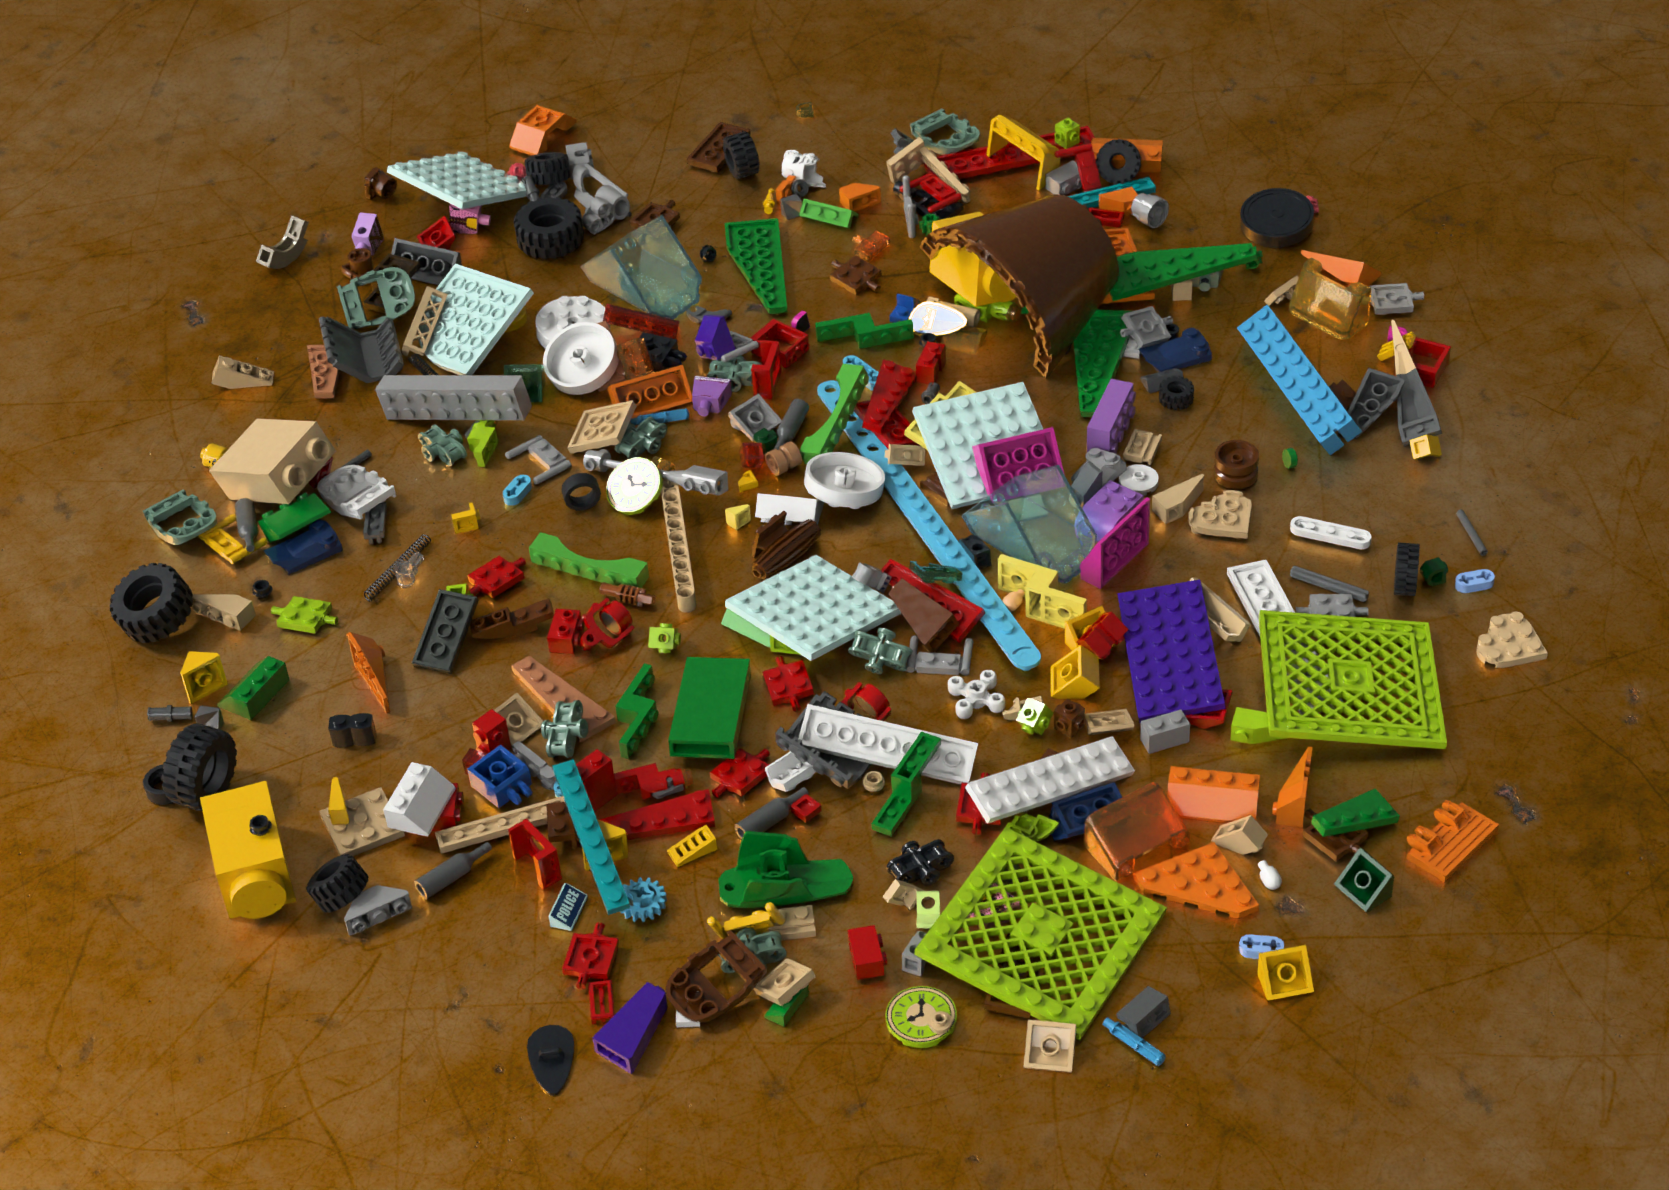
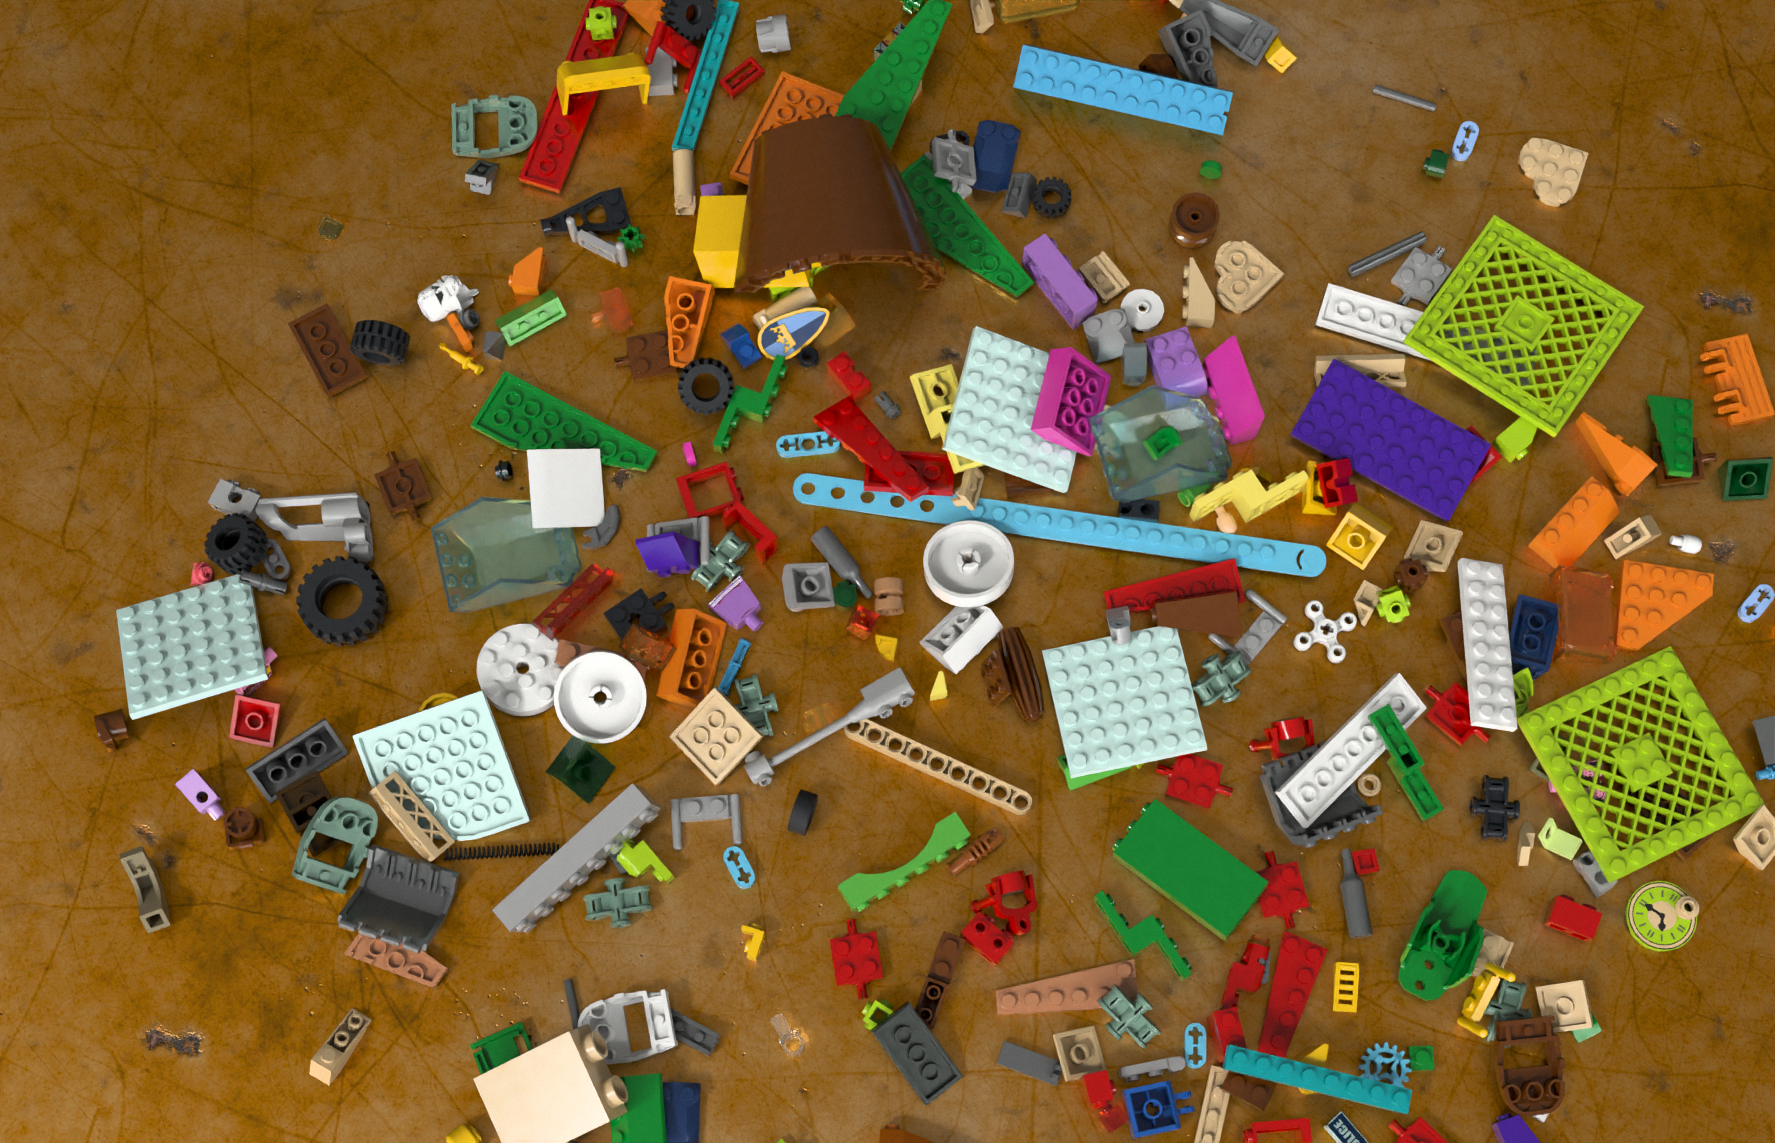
camera: 60 degrees left, 30 degrees up
black piece [364,534,431,601] -> none
orange slope [509,105,577,156] -> none
tile [606,457,663,515] -> none
lime brick [648,623,681,653] -> none
white bracket [765,751,816,792] -> none
bright green arch [799,364,869,464] -> none
tan bracket [886,137,971,203] -> none
red plate [900,172,962,214] -> none
clear green wing [909,561,962,583] -> none
orange slope [1099,187,1138,217] -> none
light grey brick [1140,710,1190,754] -> none
white plate [1290,516,1371,549] -> none
black tyre [1394,542,1420,596] -> none
none -> white sticker [527,449,605,528]
none -> orange wedge [664,276,715,368]
none -> black tyre [678,357,734,415]
none -> dark grey hinge [996,1041,1062,1087]
none -> green bracket [1142,425,1183,460]
none -> green plate [1407,1046,1435,1071]

